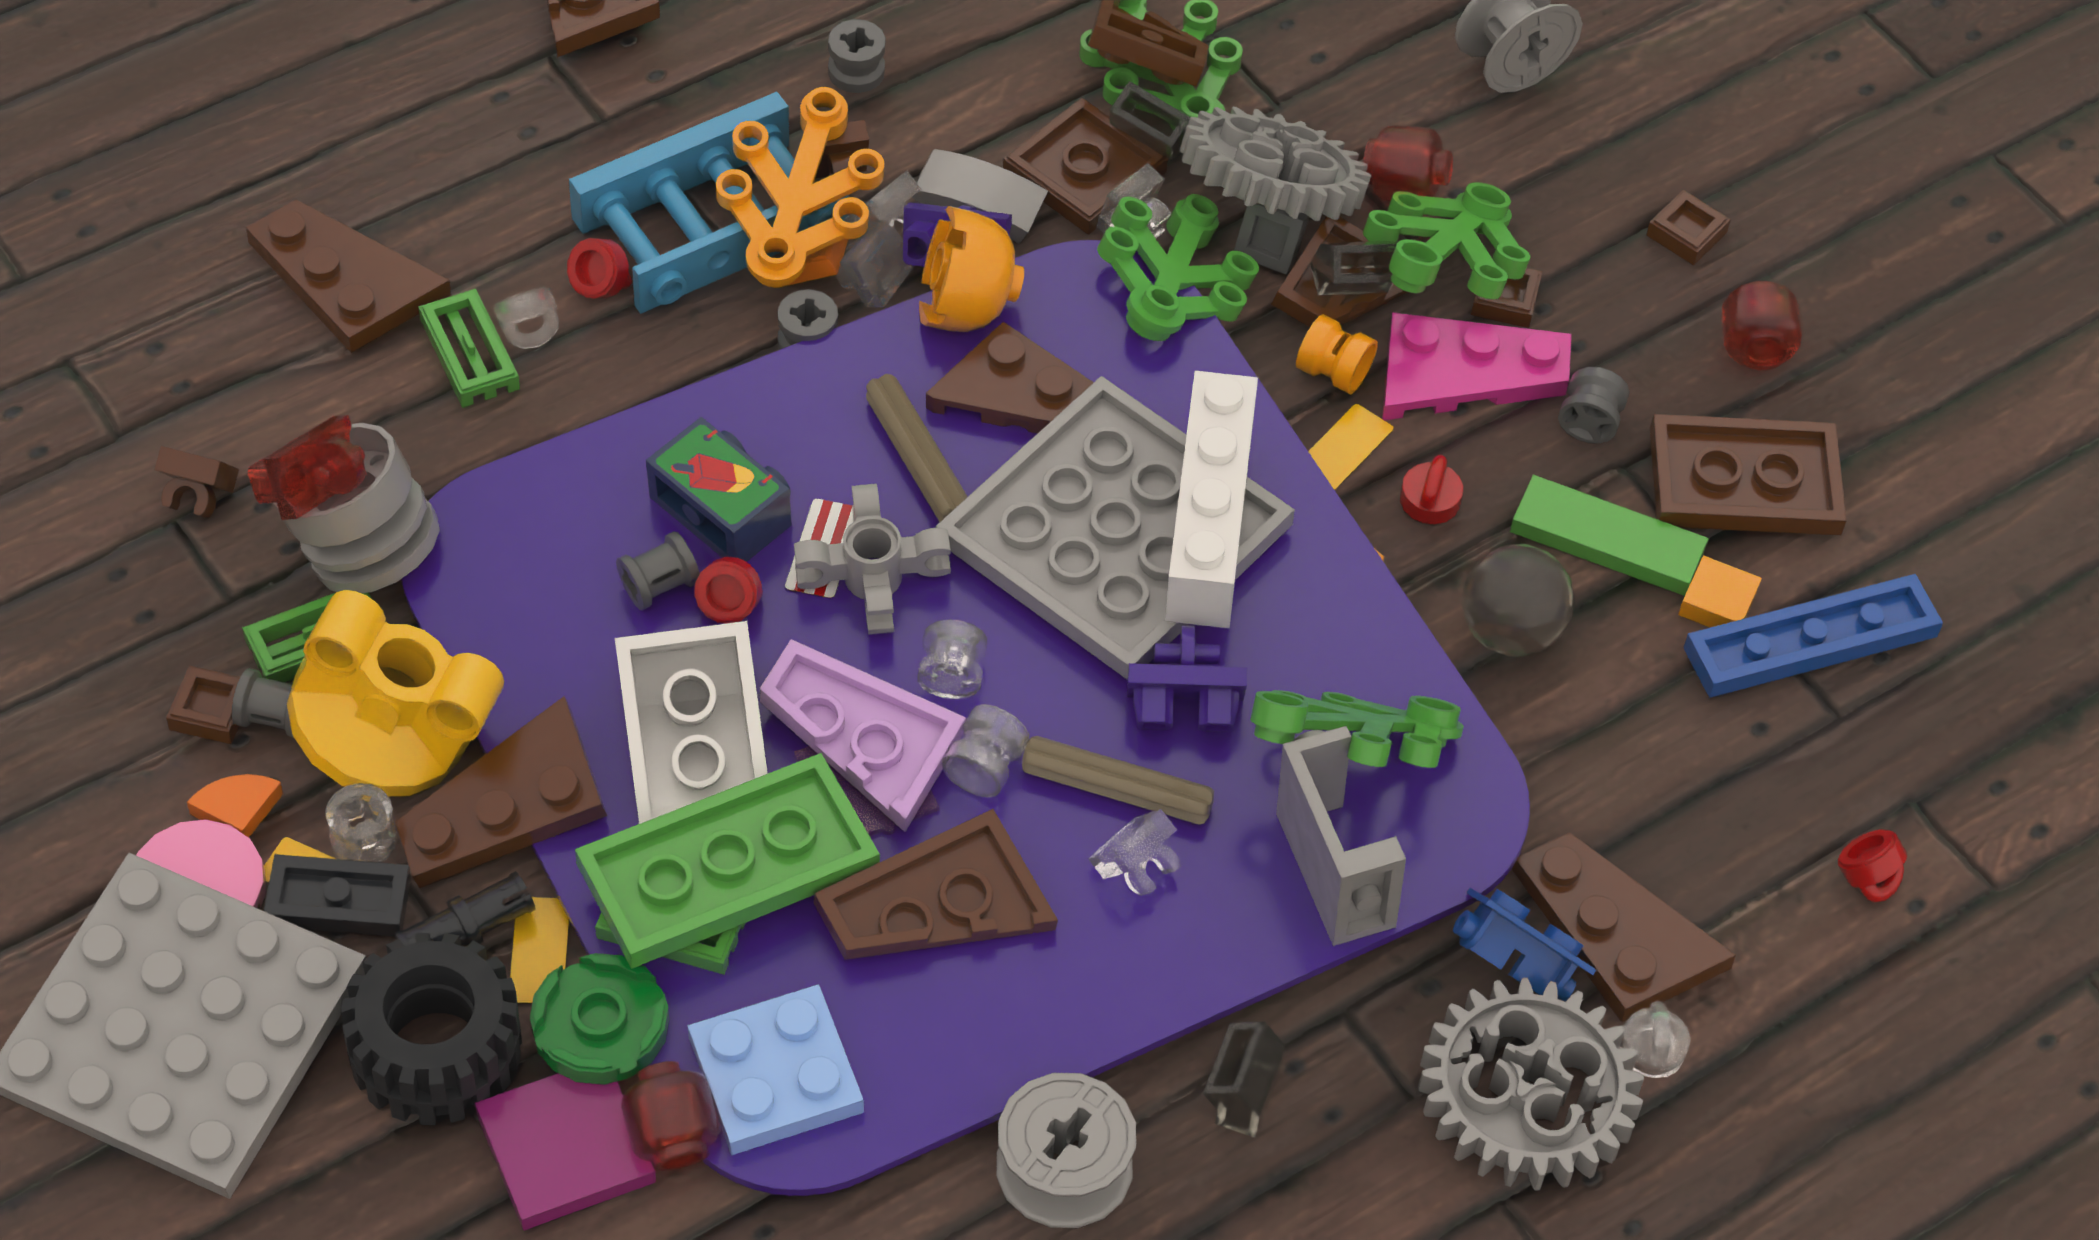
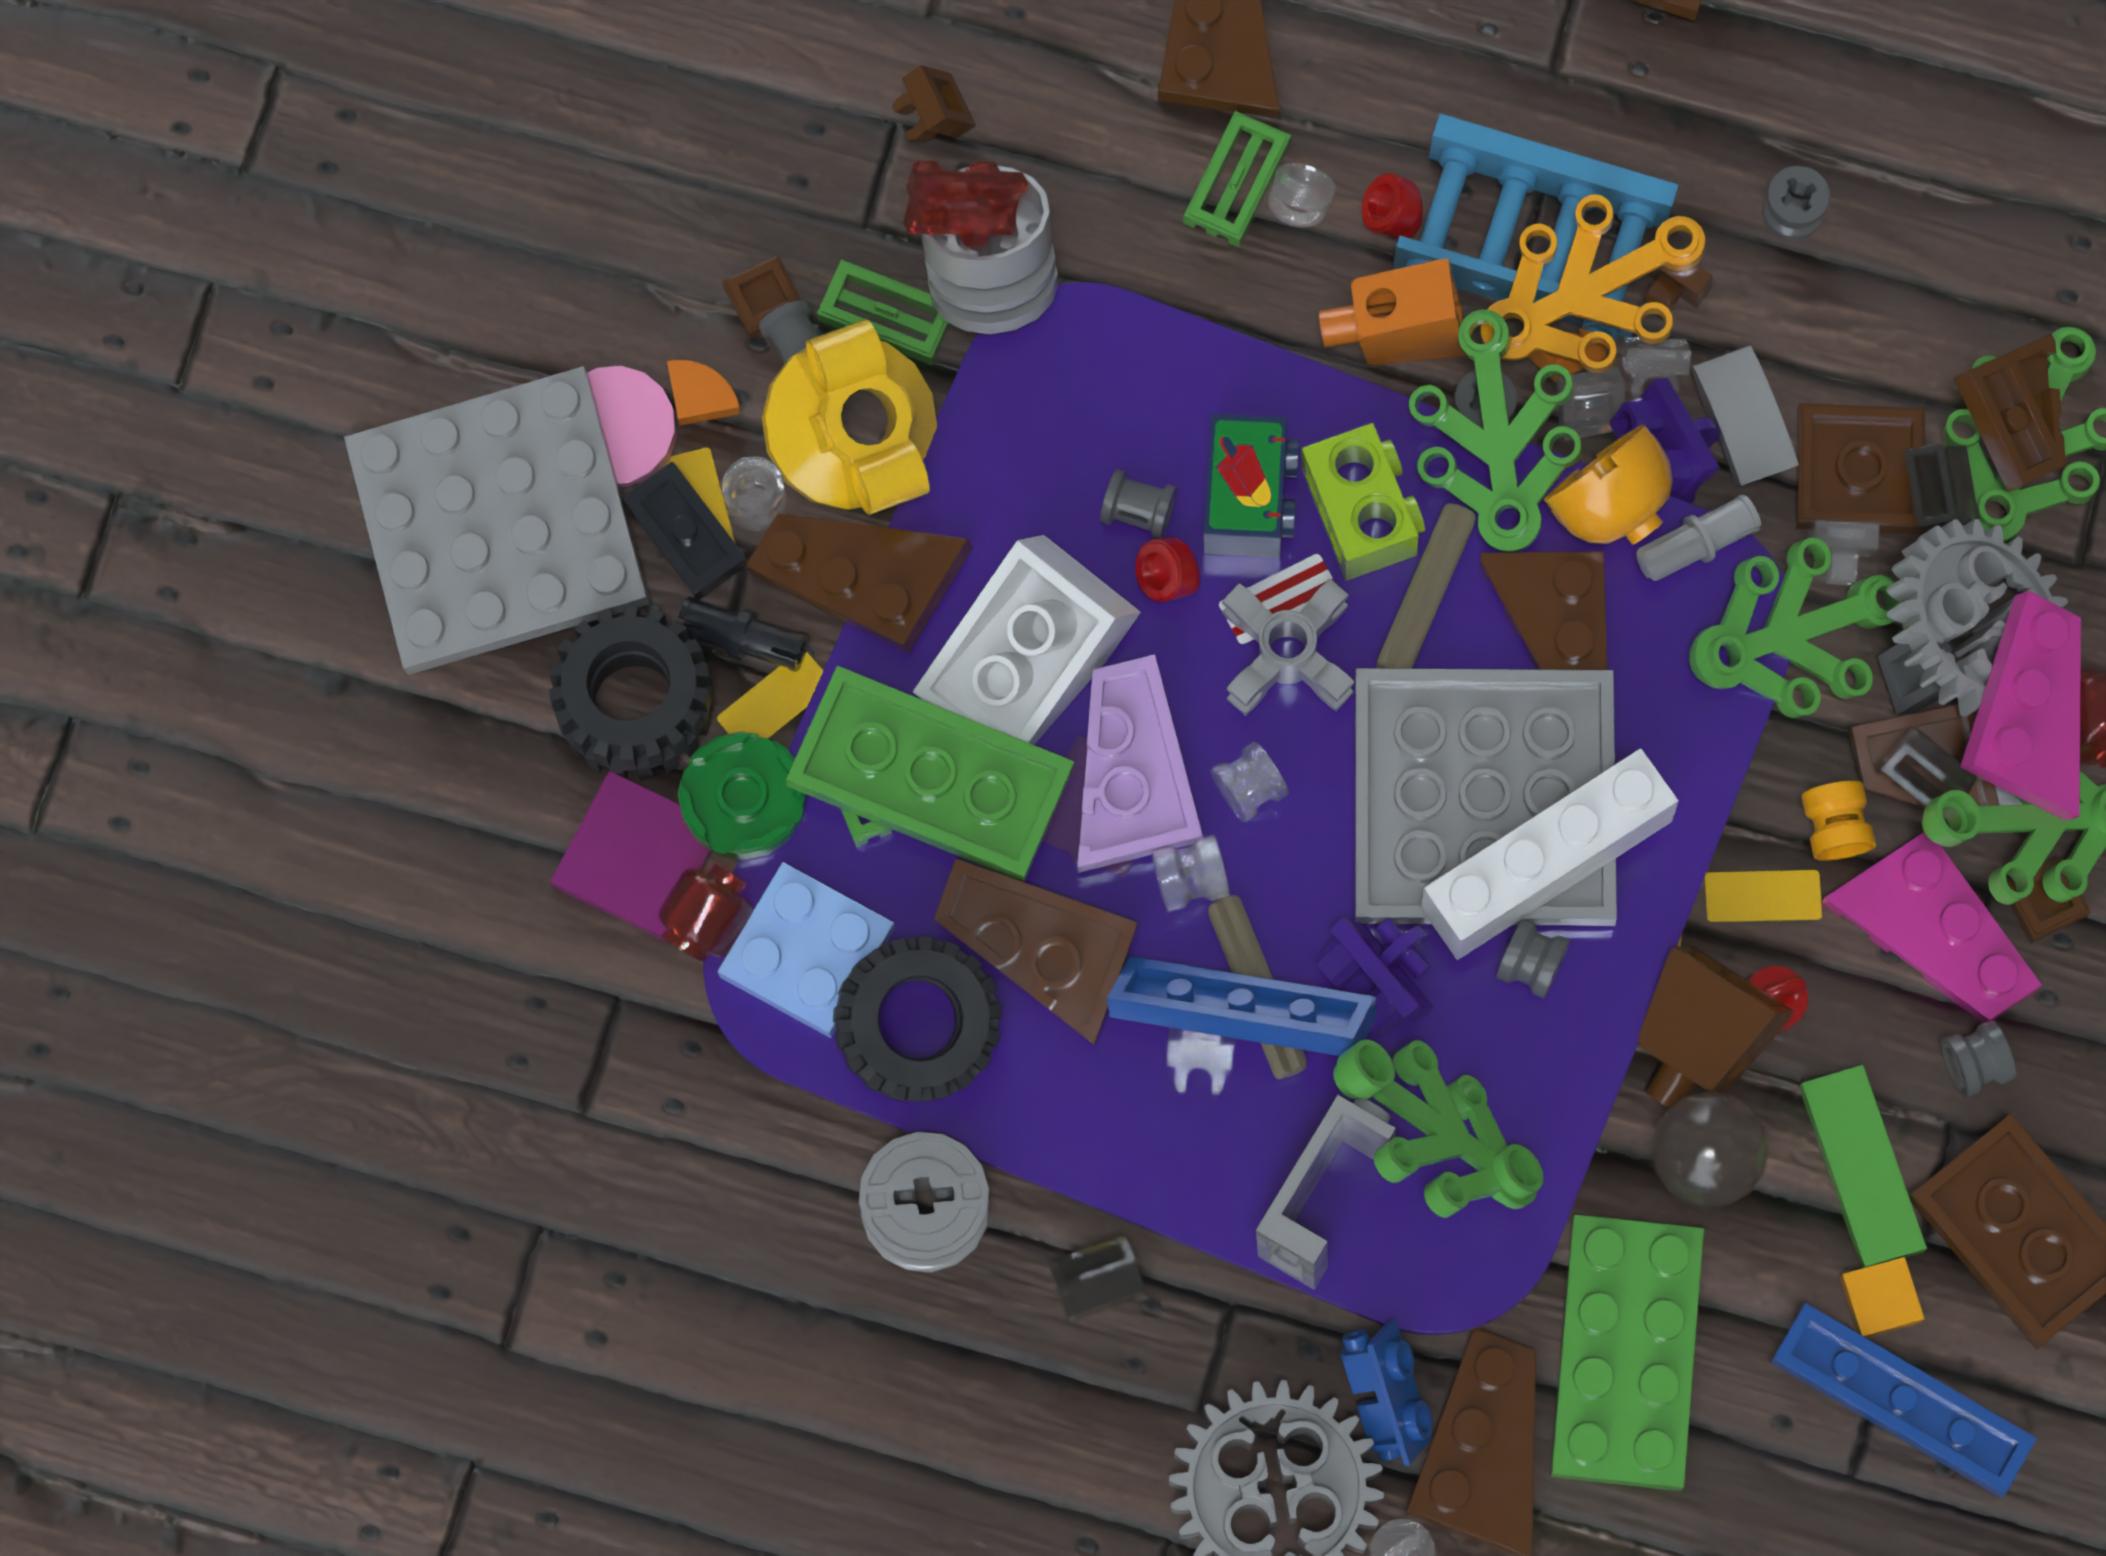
camera: 55 degrees right, 20 degrees up
none -> black tyre [833,936,1002,1102]
none -> blue plate [1107,956,1377,1056]
none -> lime brick [1301,423,1425,581]
none -> orange torso [1319,258,1467,366]
none -> bright green plant [1409,309,1584,552]
none -> dark grey wheel [1496,919,1571,999]
none -> bright green plate [1550,1214,1704,1491]
none -> light grey axle [1636,494,1761,581]
none -> reddish brown torso [1638,946,1795,1111]
none -> dark pink wing [1960,590,2081,821]

